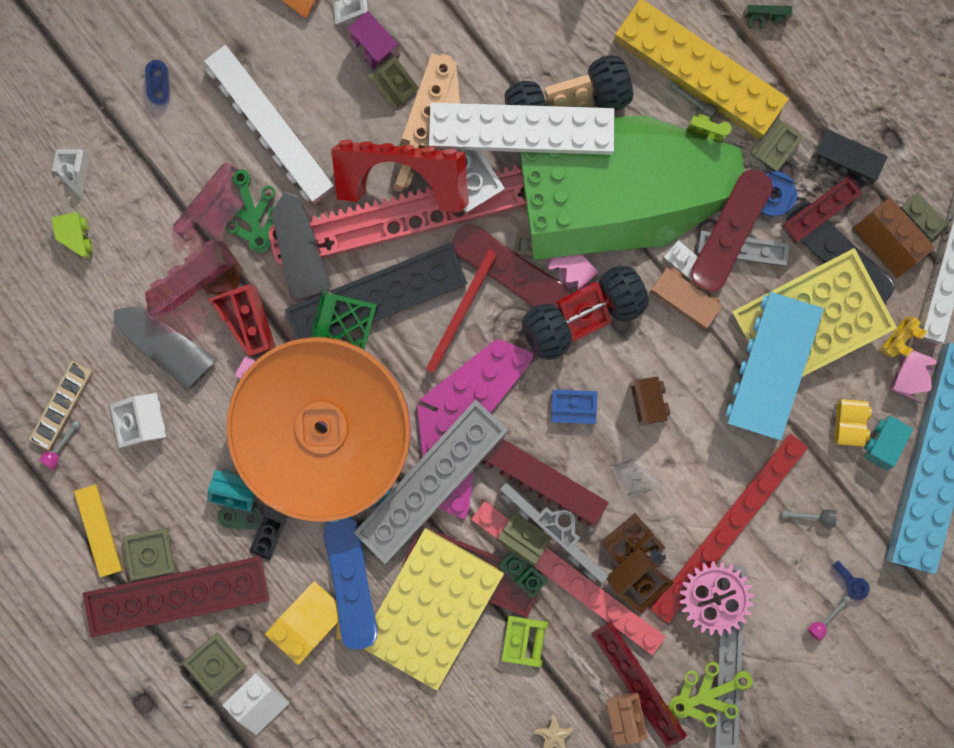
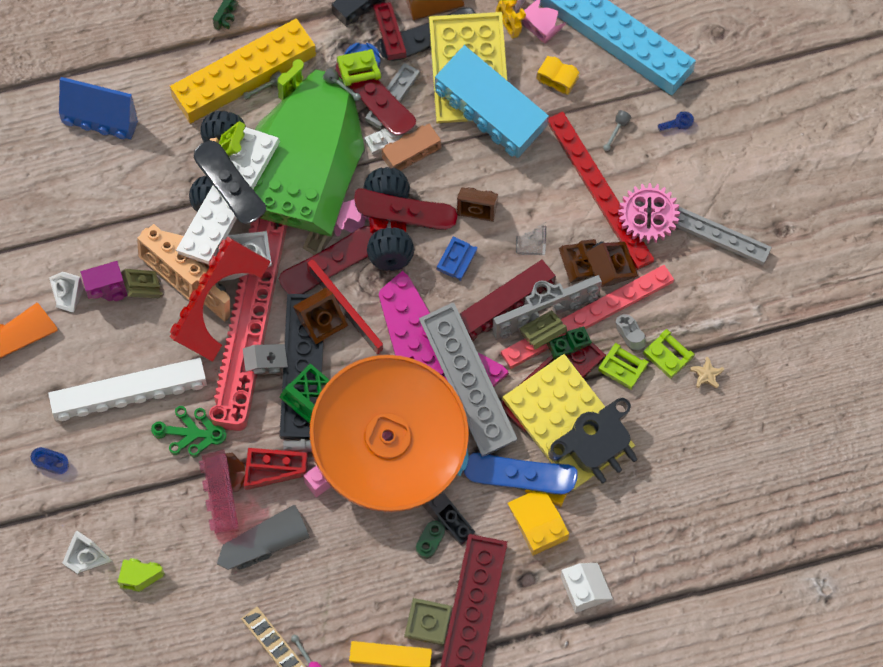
camera: 65 degrees left, 20 degrees down
white slope [110,393,166,448] -> none
clear pink plate [173,163,244,238] -> none
olive plate [182,632,246,697] -> none
teal brick [207,470,257,512] -> none
dark grey panel [271,192,332,300] -> none
dark red plate [591,621,687,748] -> none
nougat brick [605,693,648,745] -> none
lime plant [669,661,753,727] -> none
olive plate [750,117,804,172] -> none
hinge [807,595,852,642] -> none
teal brick [863,415,913,471] -> none
none -> black piece [194,140,266,224]
none -> lime plate [219,121,245,157]
none -> light grey brick [243,344,288,374]
none -> light grey pin [283,439,312,452]
none -> reddish brown slope [293,288,348,344]
none -> hinge [323,67,361,101]
none -> lime plate [337,49,381,86]
none -> dark red piece [354,188,458,230]
none -> black piece [548,398,638,484]
none -> light grey piece [616,314,646,350]
none -> lime plate [643,329,695,379]

